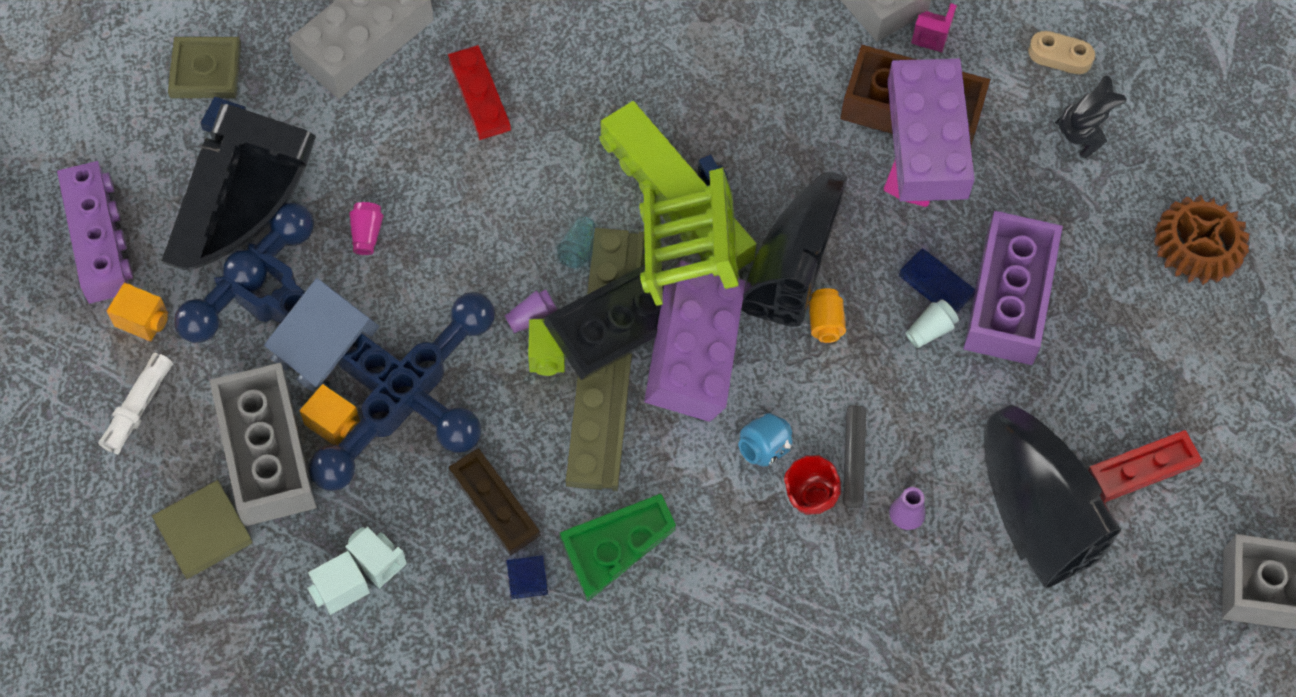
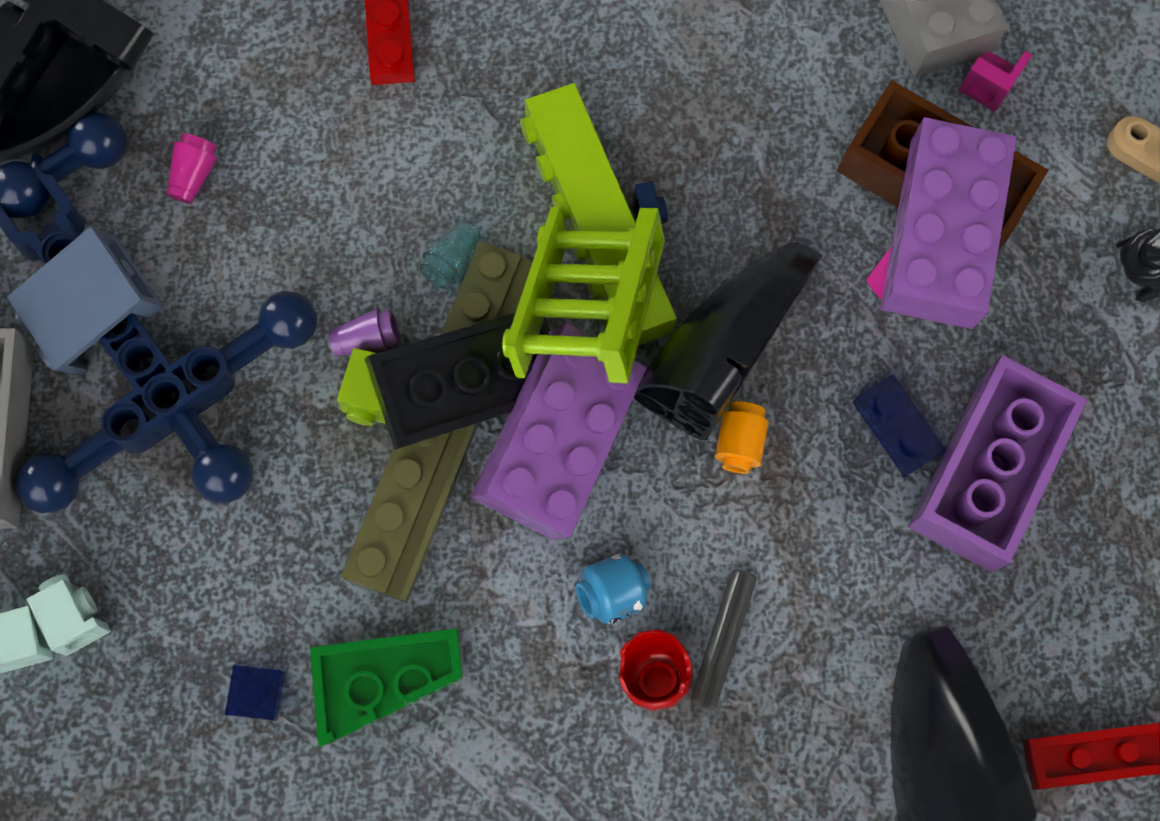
camera: 10 degrees right, 10 degrees up
light orange brick [299,384,360,446] -> none
dark brown plate [448,448,541,556] -> none
medium lavender cone [889,487,926,530] -> none
light aqua cone [905,299,959,348] -> none

